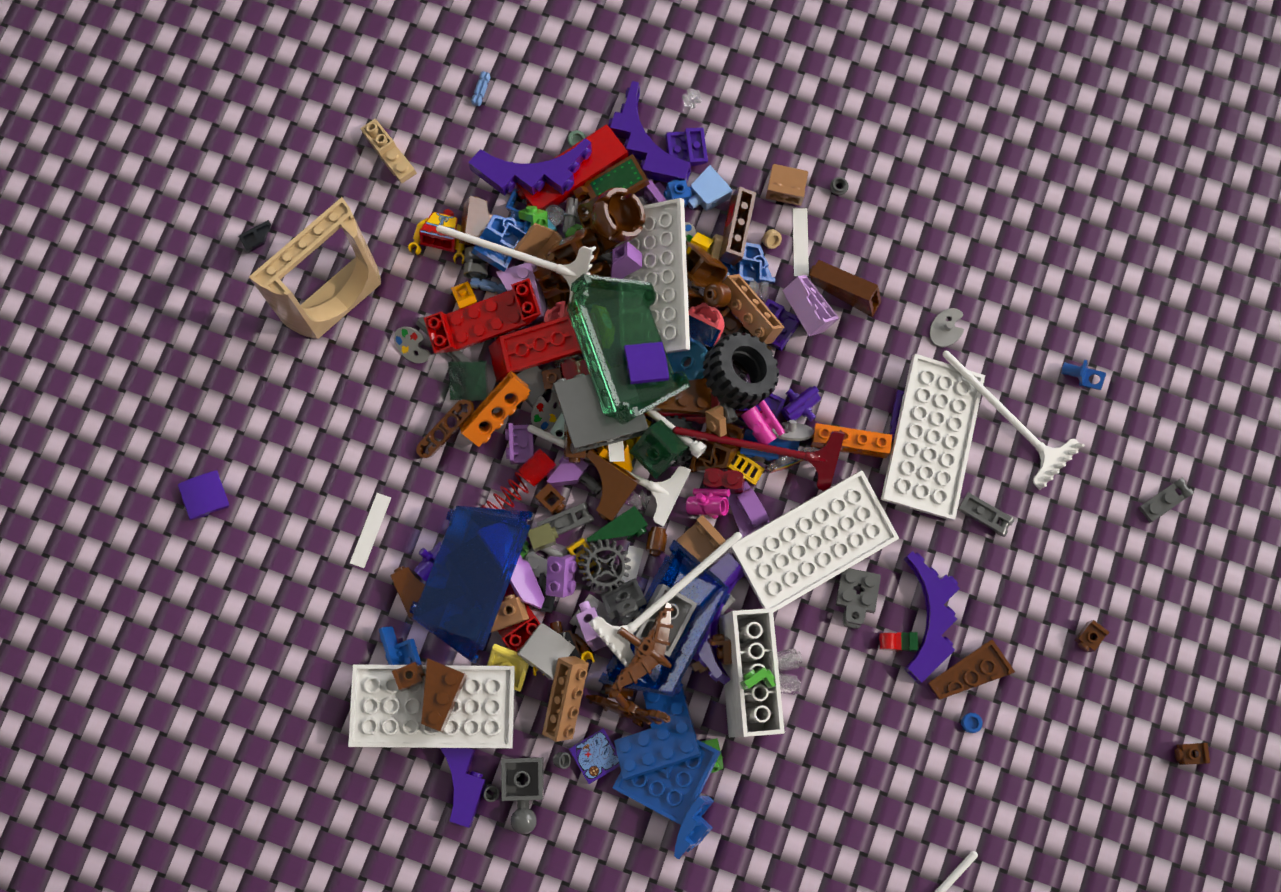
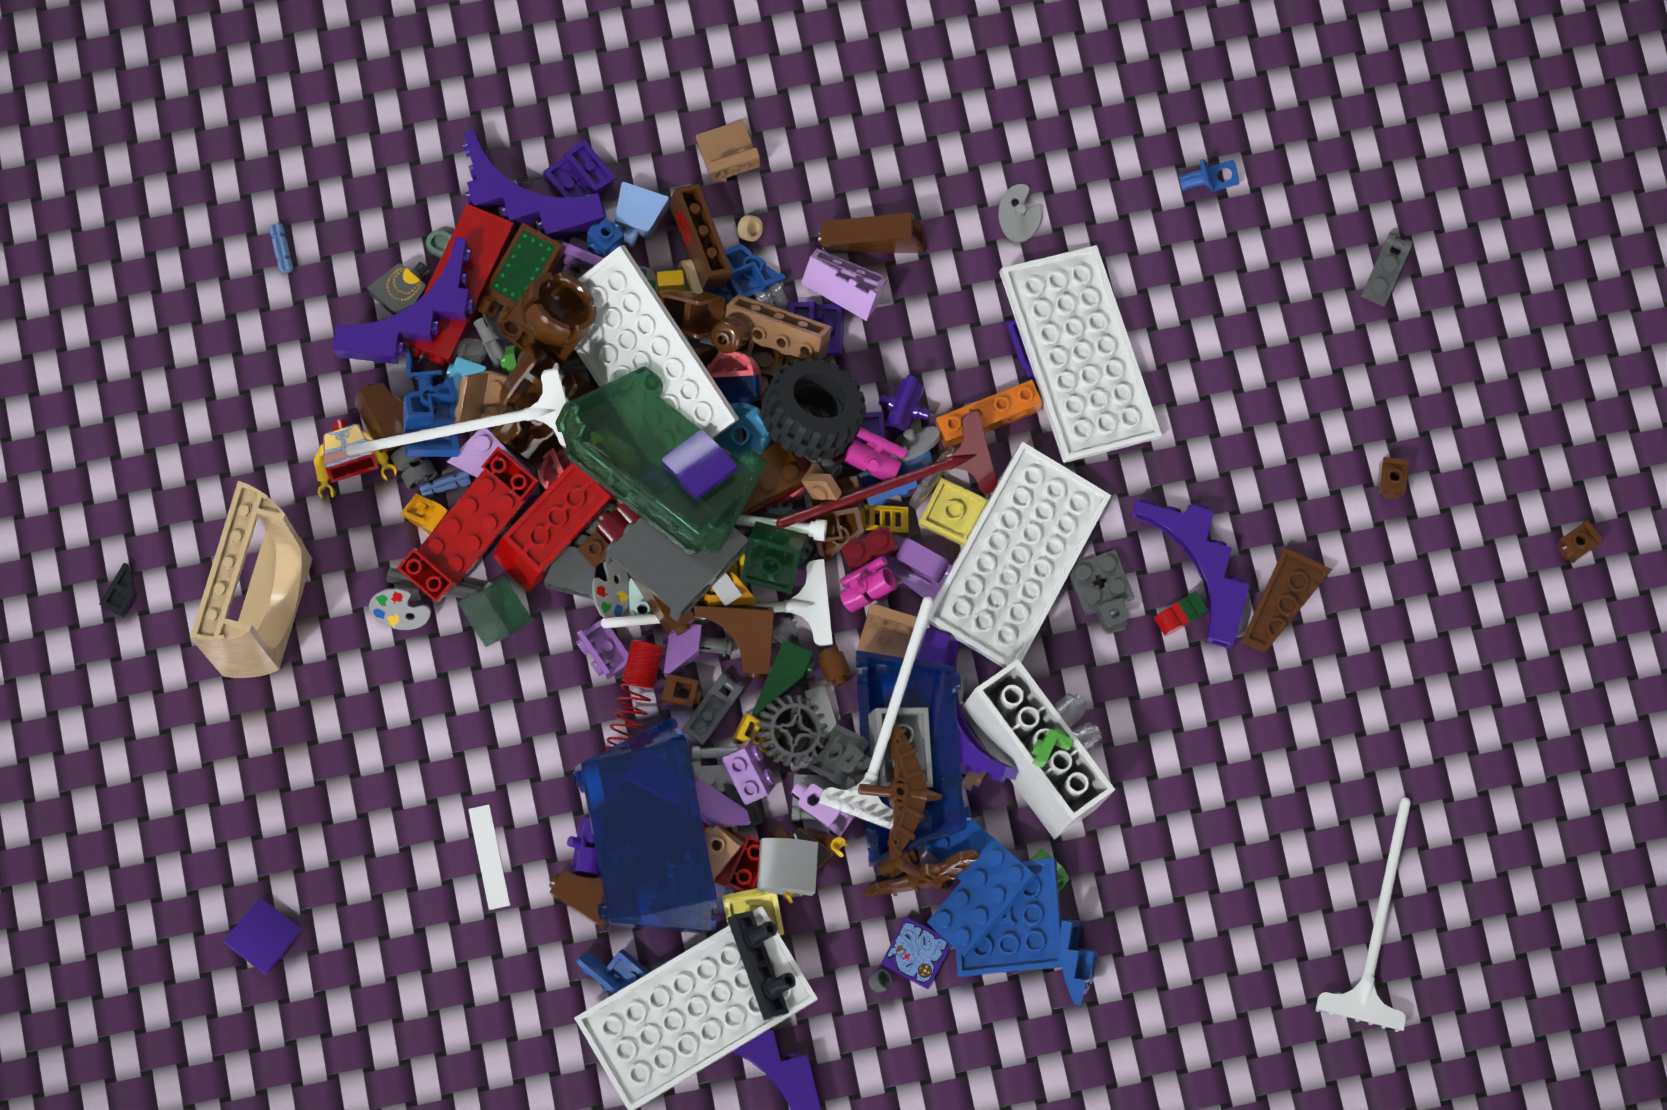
camera: 30 degrees left, 0 degrees up
tan slope [360,119,417,183] -> none
reddish brown brick [392,662,426,691] -> none
reddish brown beam [416,399,474,458] -> none
reddish brown wedge [421,658,467,733] -> none
orange brick [460,371,530,447] -> none
dark grey hinge [482,784,499,802] -> none
dark grey brick [501,758,544,835] -> none
bright green bracket [518,206,548,228] -> none
olive brick [527,523,559,552] -> none
medium nougat brick [542,656,589,742] -> none
medium lavender slope [610,241,642,283] -> none
clear wheel [682,88,702,109] -> none
reddish brown bracket [707,634,732,665] -> none
white sticker [793,208,809,276] -> none
dark grey plate [830,177,849,195] -> none
white piece [942,351,1085,490] -> none
dark grey plate [957,492,1014,537] -> none
blue tile [961,713,983,733] -> none
none -> dark grey torso [367,261,431,315]
none -> black plate [727,911,796,1021]
none -> light yellow tile [918,477,988,546]

